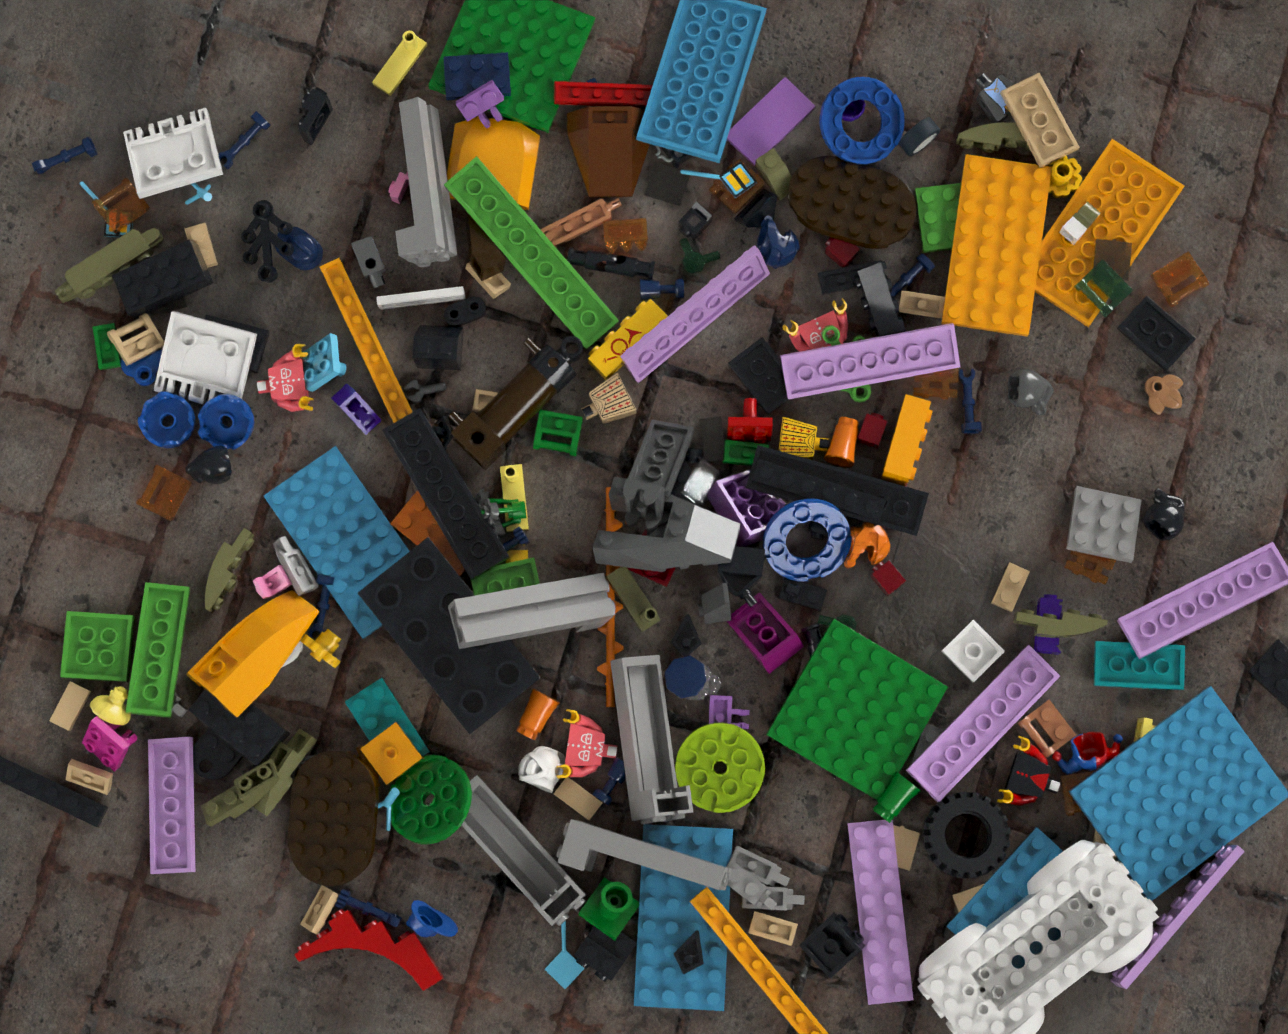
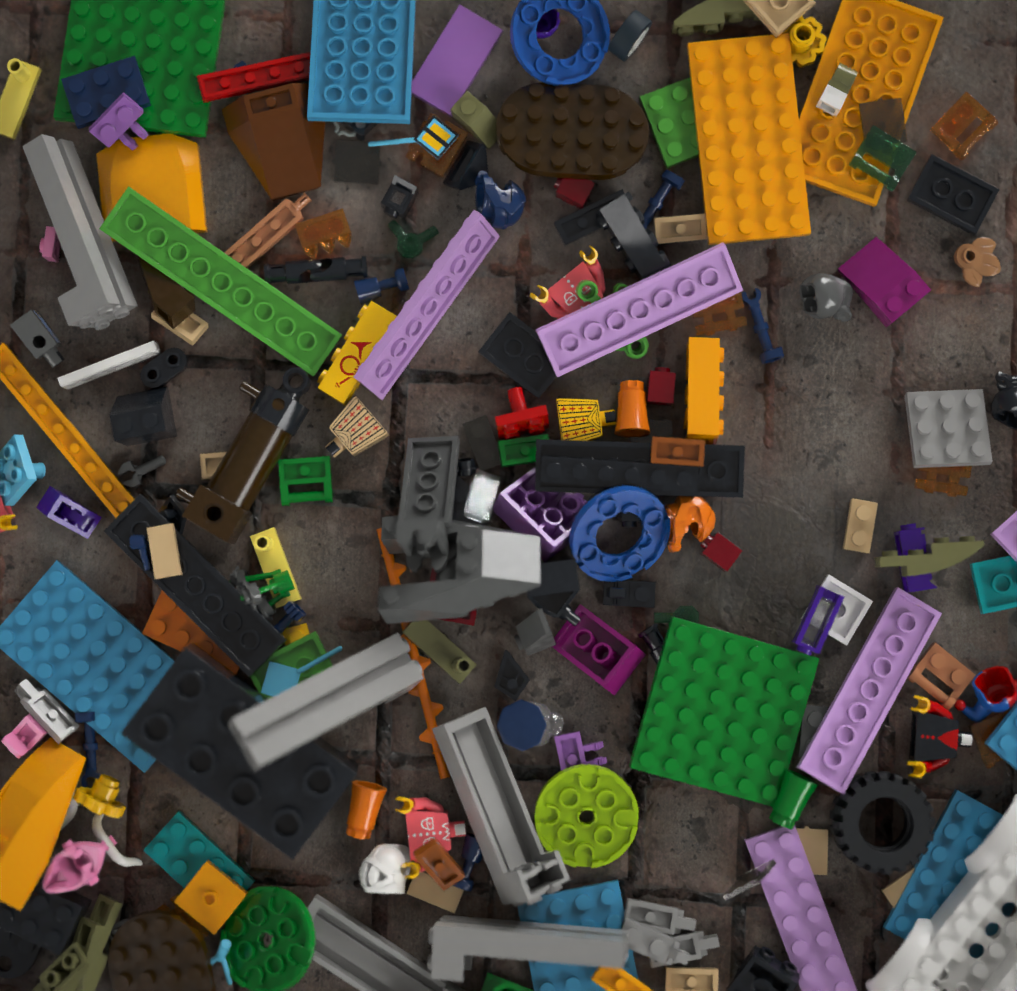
camera: 15 degrees left, 5 degrees up
none -> bright pink helmet [42,814,143,893]
none -> dark blue hand [130,535,151,570]
none -> tan tile [147,523,183,579]
none -> medium azure piece [261,646,343,697]
none -> dark orange plate [413,838,465,891]
none -> dark orange plate [650,436,705,467]
none -> clear smoke piece [723,859,776,900]
none -> dark purple window [792,585,845,656]
none -> magenta slope [837,237,931,327]

